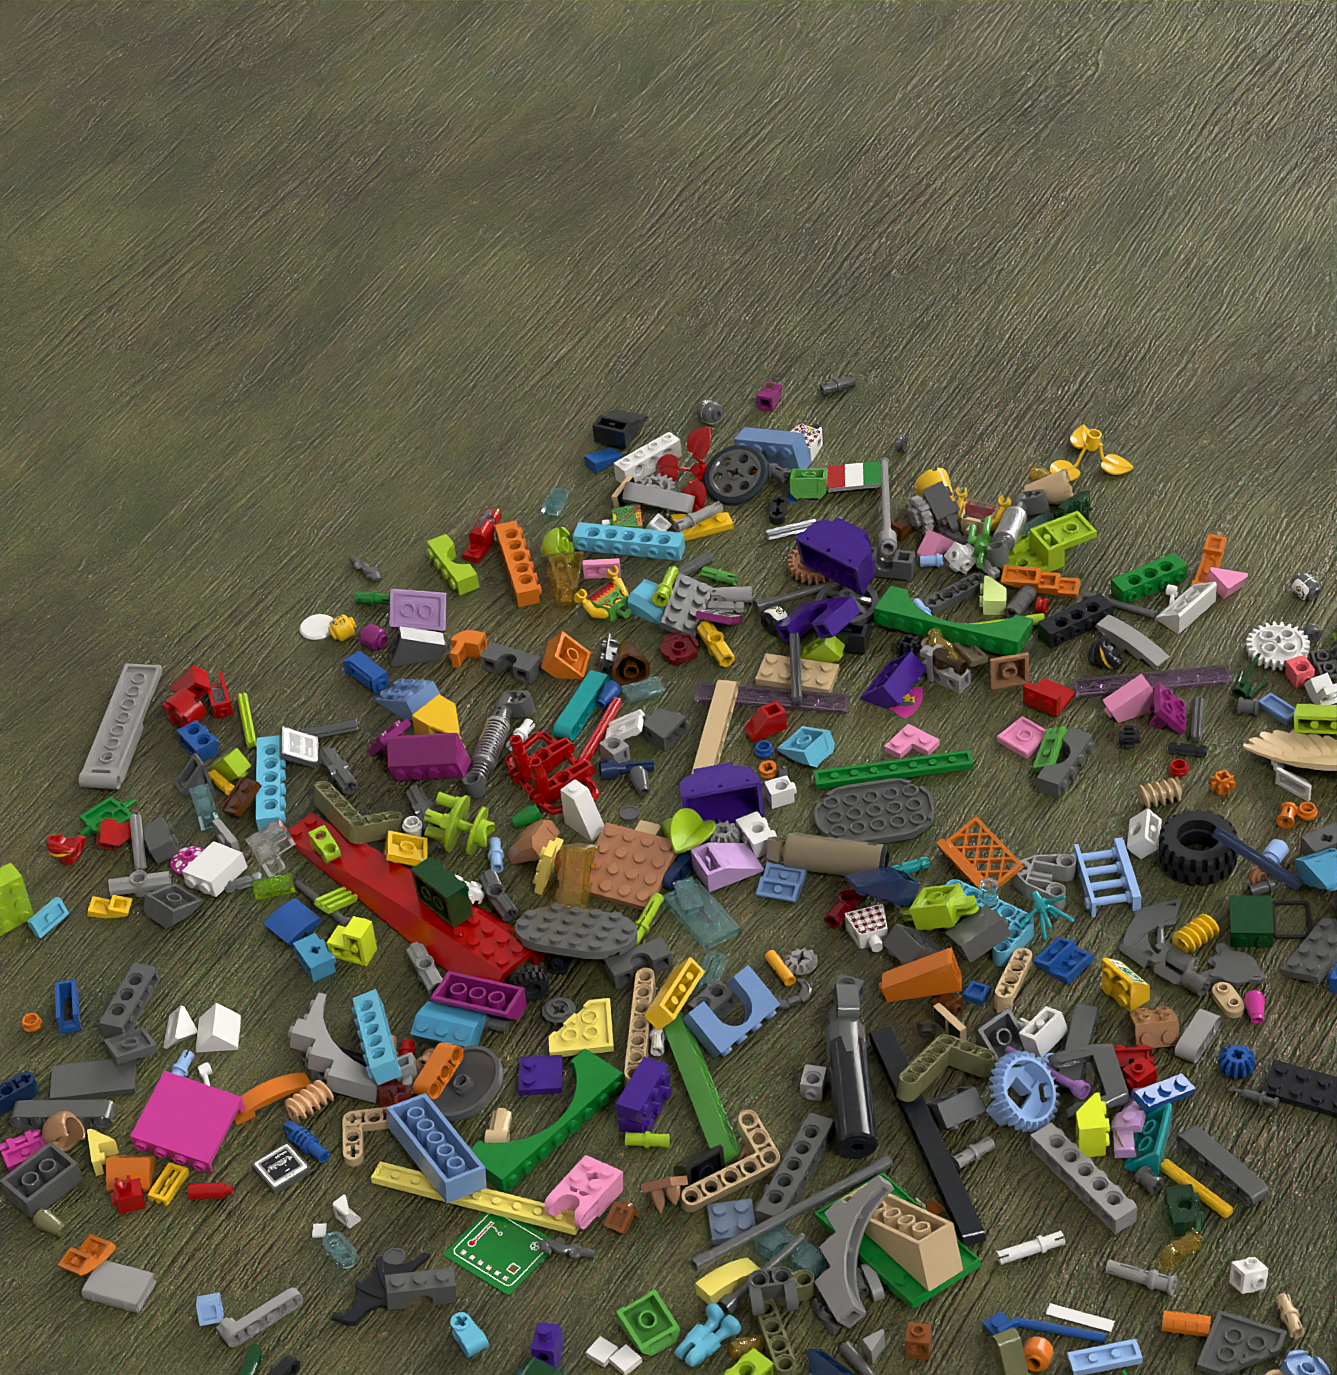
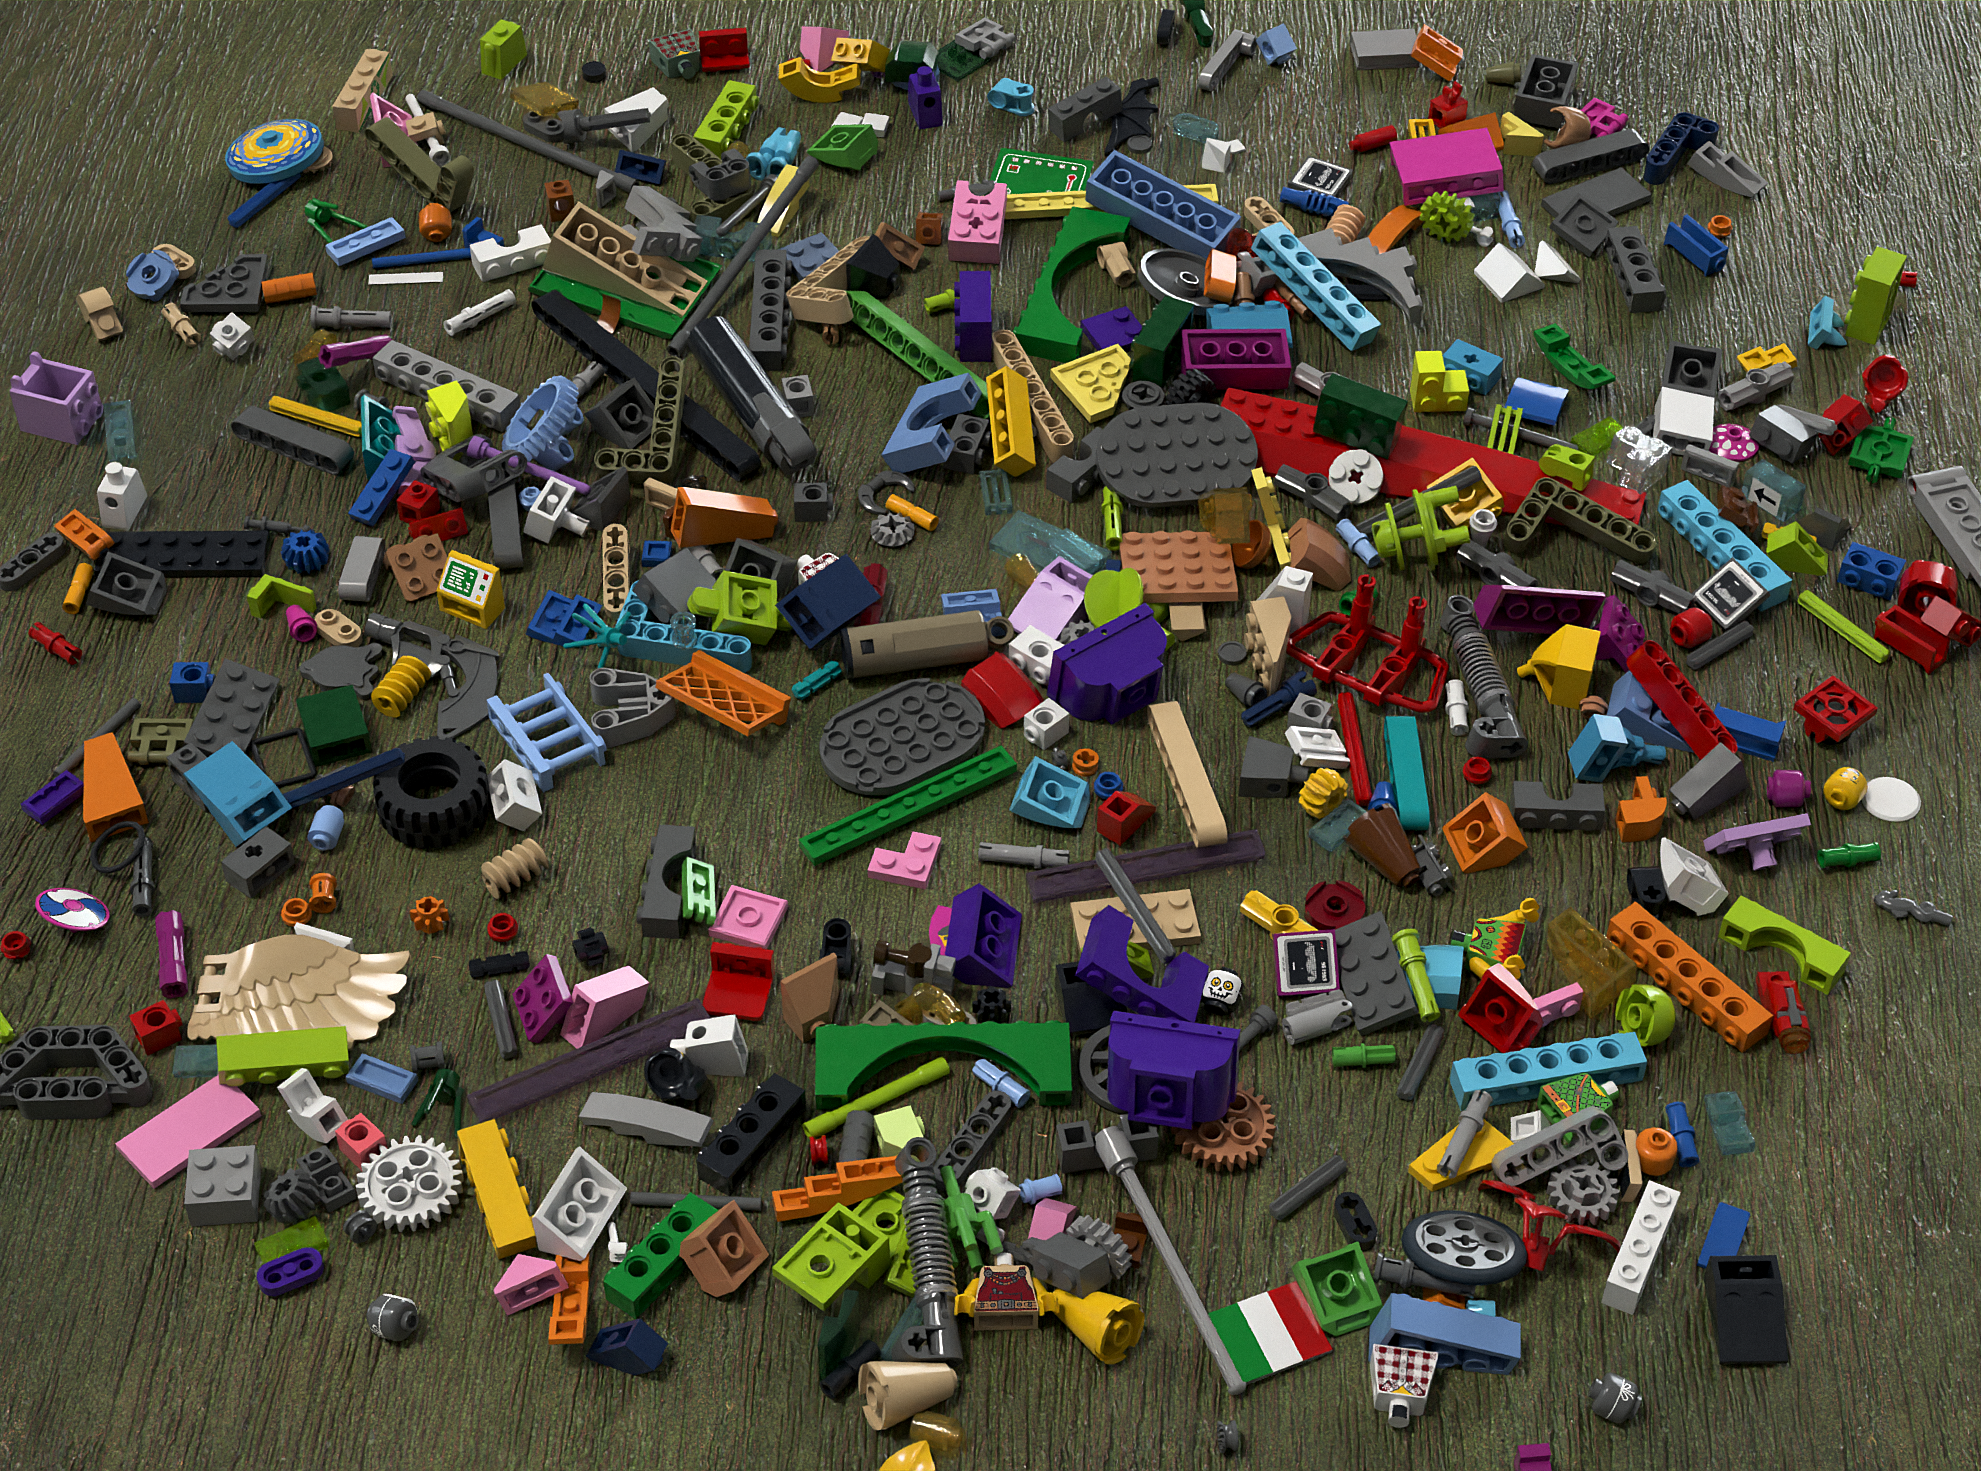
camera: 150 degrees right, 5 degrees up
none -> lime bracket [247,574,317,619]
none -> magenta axle [318,334,393,368]
none -> yellow wedge [457,1119,536,1260]
none -> white arch [470,224,551,282]
none -> dark blue slope [586,1318,668,1375]
none -> white torso [670,1015,749,1077]
none -> nougat slope [679,1200,769,1297]
none -> black piece [819,918,852,977]
none -> red slope [961,651,1044,729]
none -> light grey pin [978,842,1070,870]
none -> clear yellow cone [1004,553,1040,588]
none -> dark green brick [1130,295,1194,389]
none -> tan slope [1244,596,1291,697]
none -> yellow gear [1298,768,1348,819]
none -> dark grey axle [1356,466,1482,537]
none -> lime gear [1419,191,1475,243]
none -> red slope [1458,963,1544,1053]
none -> red plate [1462,757,1492,784]
none -> green slope [1533,323,1616,389]
none -> dark azure brick [1568,714,1666,782]
none -> red beam [1626,640,1738,760]
none -> black piece [1627,866,1666,920]
none -> orange head [1636,1127,1678,1176]
none -> white slope [1660,837,1729,916]
none -> blue pin [1665,1101,1699,1168]
none -> red head [1670,607,1713,649]
none -> red piece [1793,676,1878,745]

